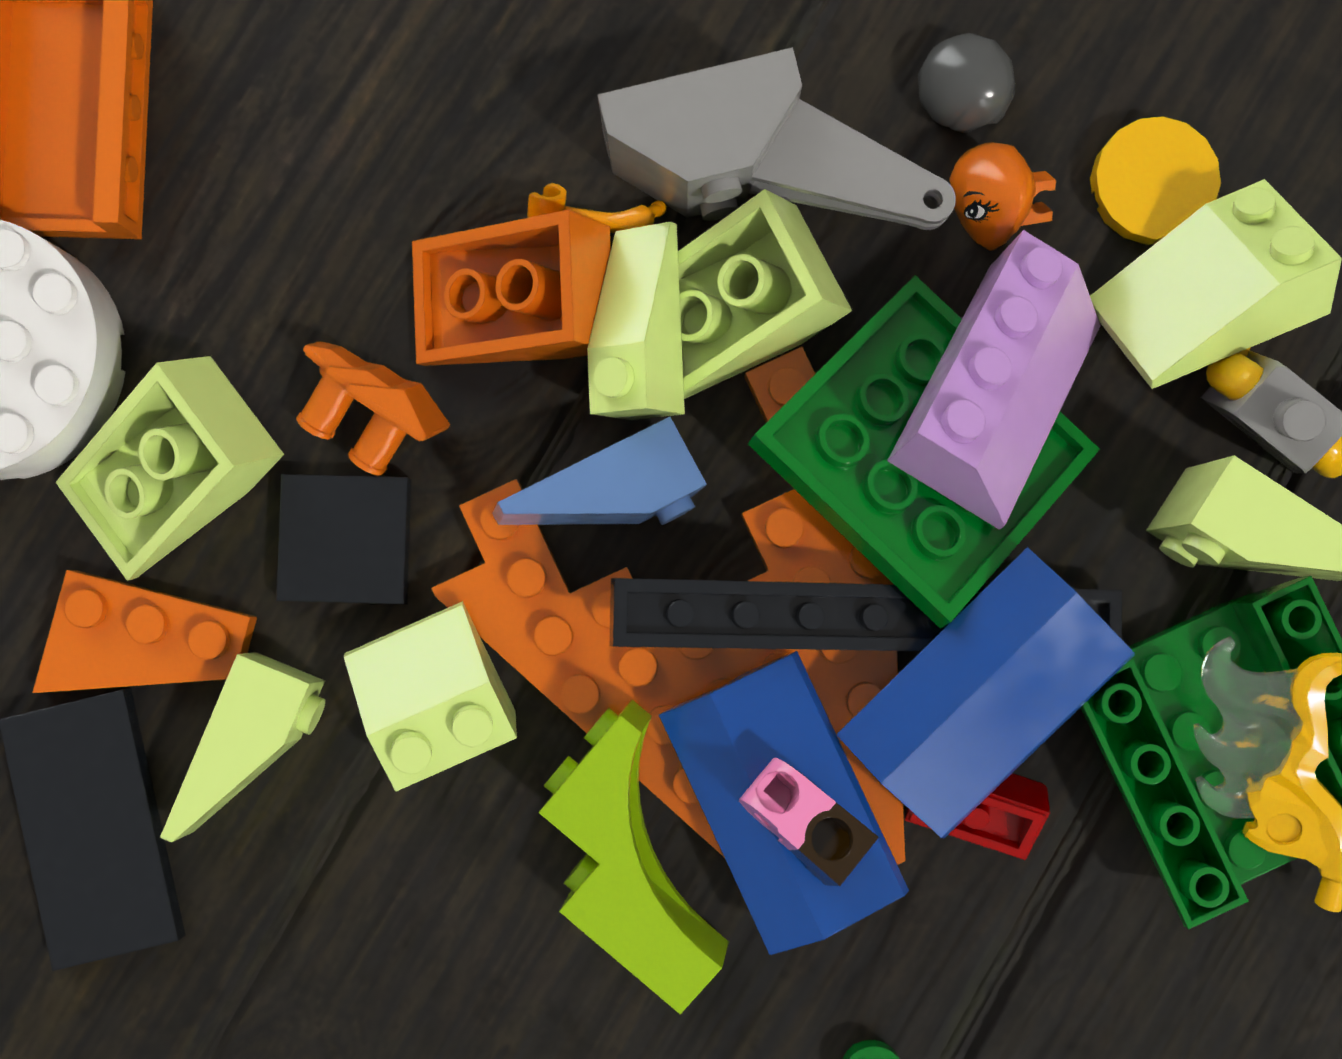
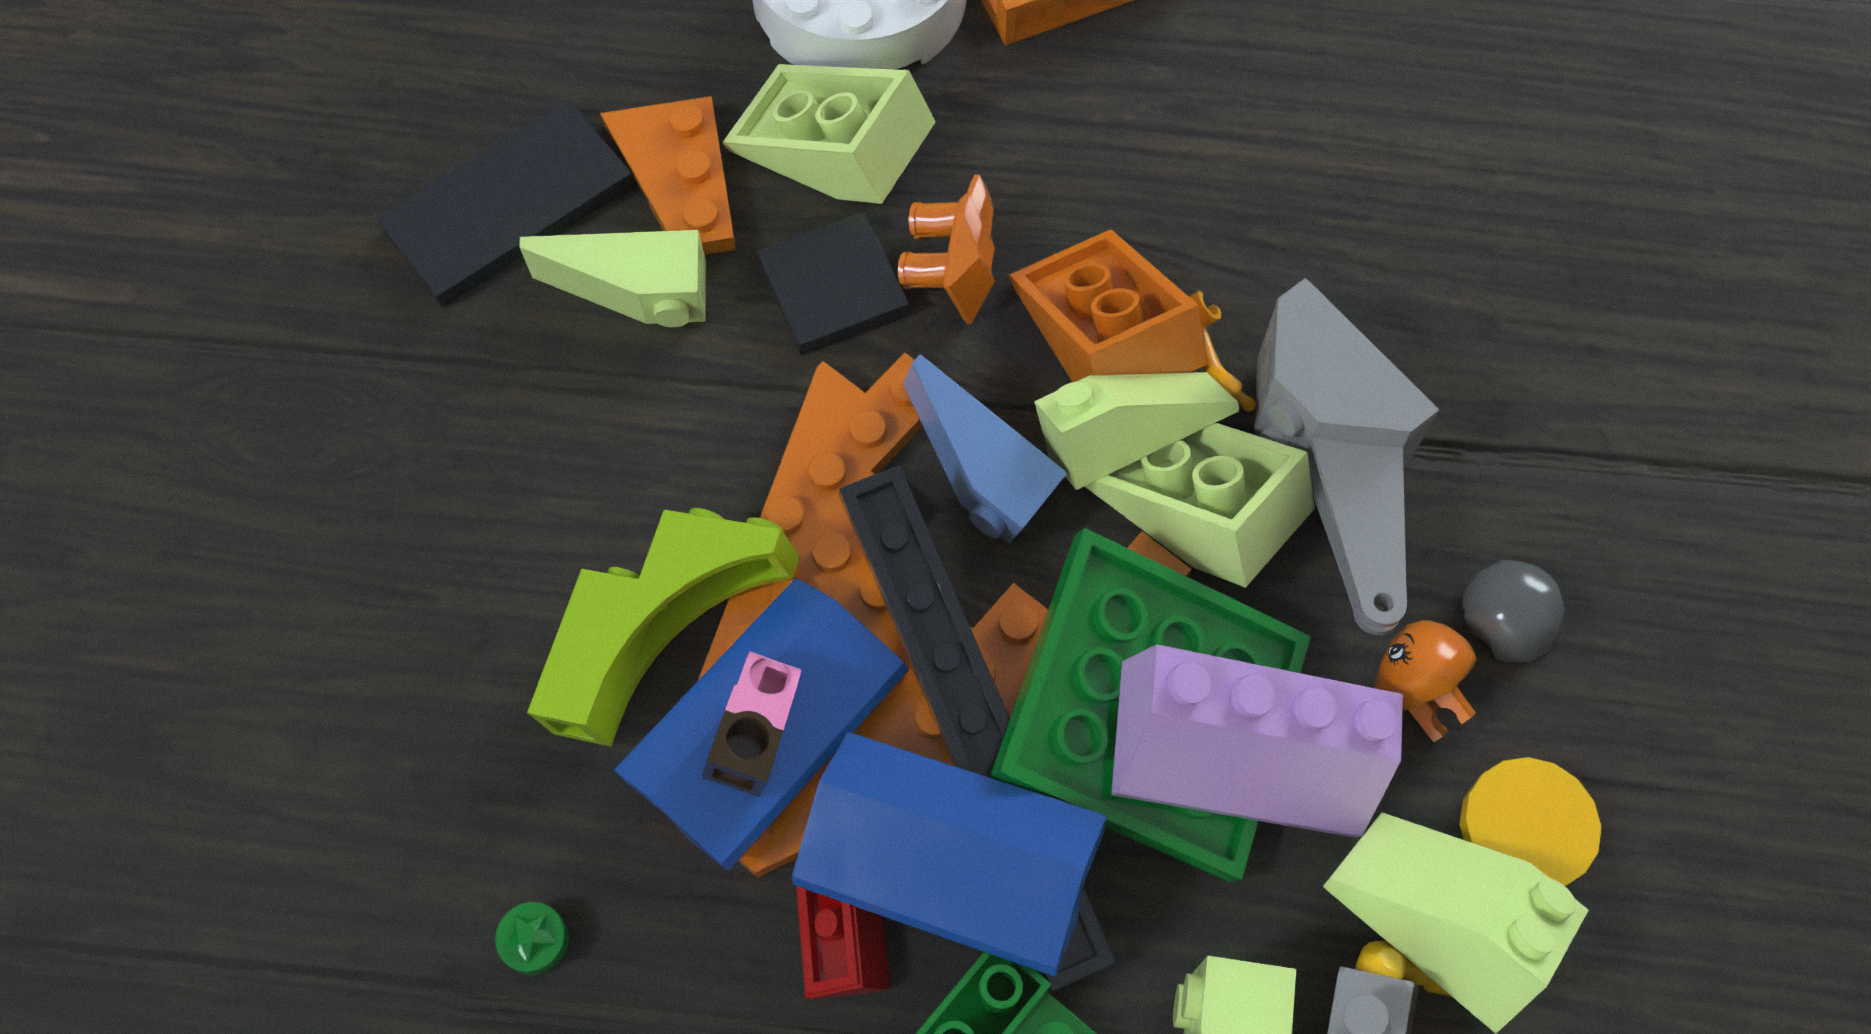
camera: 65 degrees right, 20 degrees down
yellowish green slope [344,601,517,792] -> none

